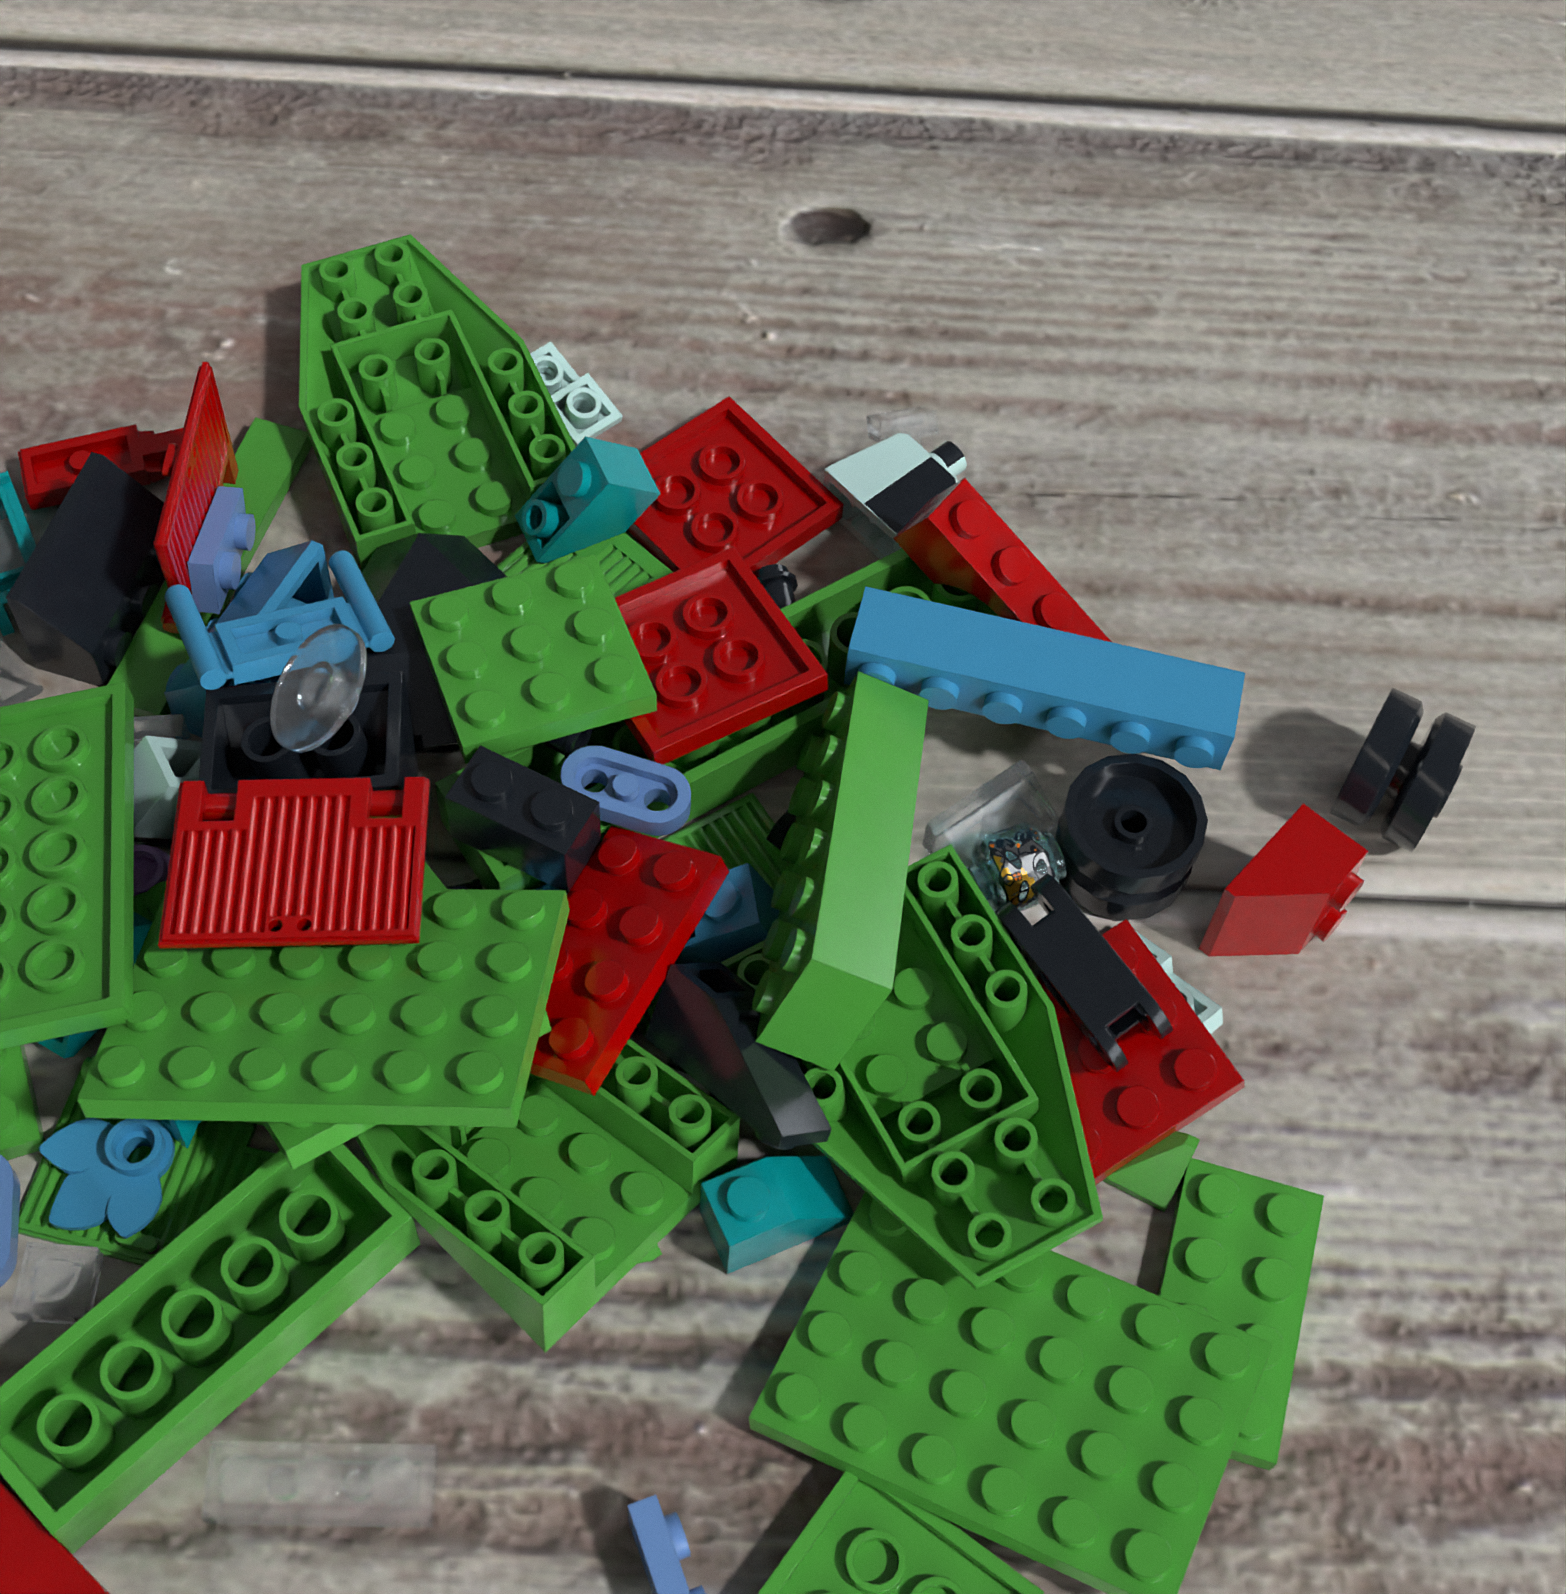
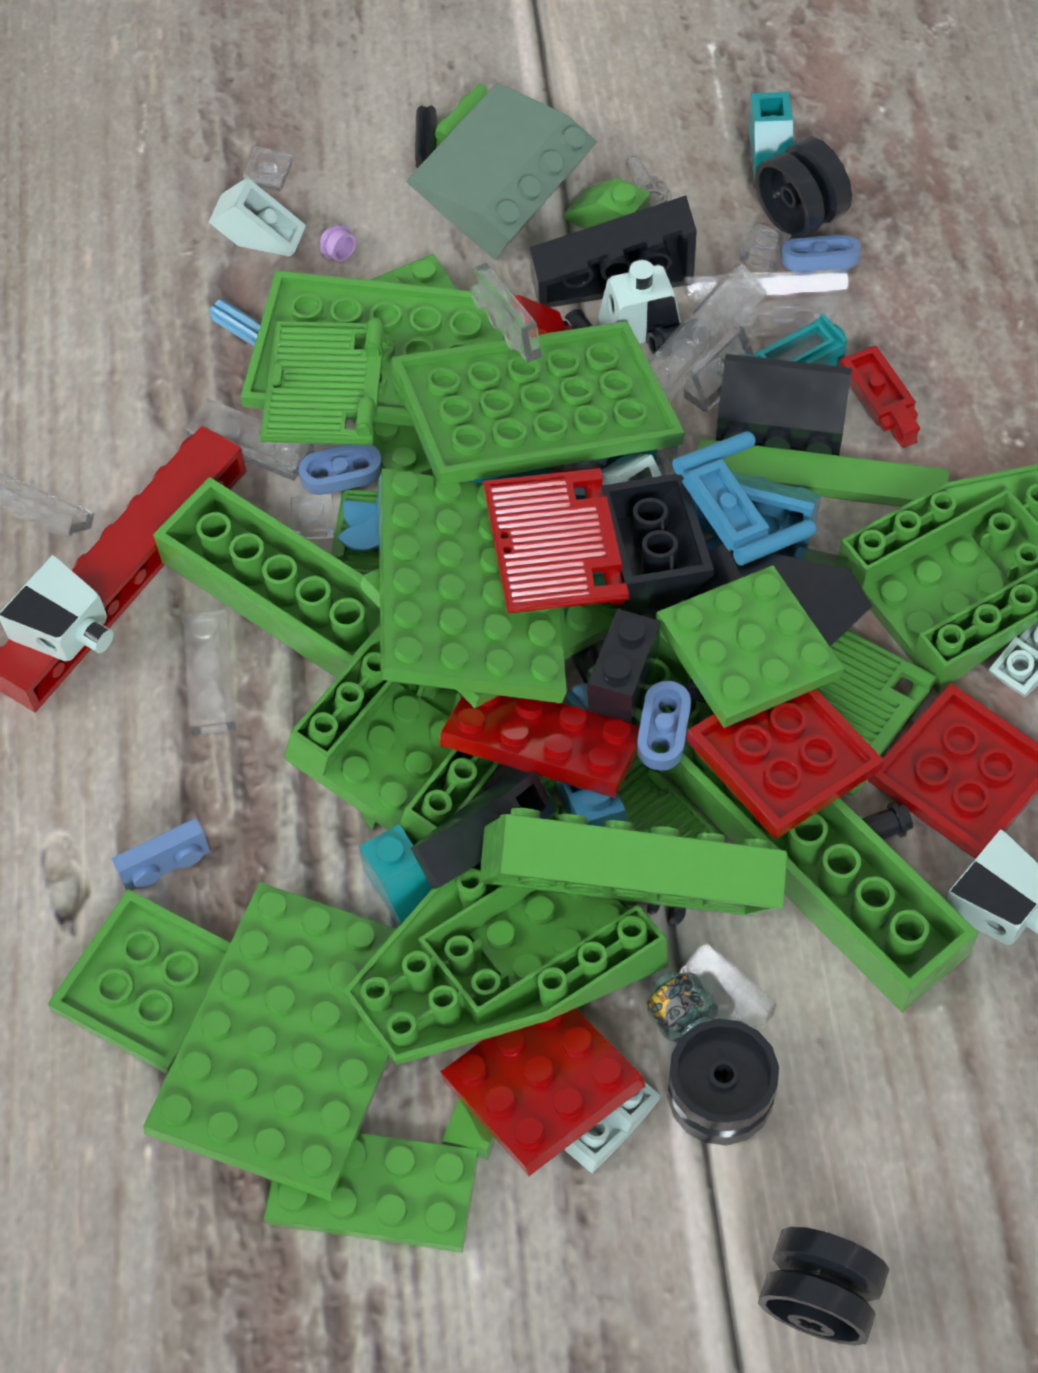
camera: 90 degrees right, 0 degrees up
red window [154,361,239,634] -> none
medium blue plate [187,486,256,614] -> none
clear dish [270,624,367,752] -> none
teal slope [515,436,660,563] -> none
dark azure brick [844,586,1245,770] -> none
red arch [893,478,1113,643] -> none
black piece [995,873,1173,1072] -> none
red slope [1198,803,1368,957] -> none

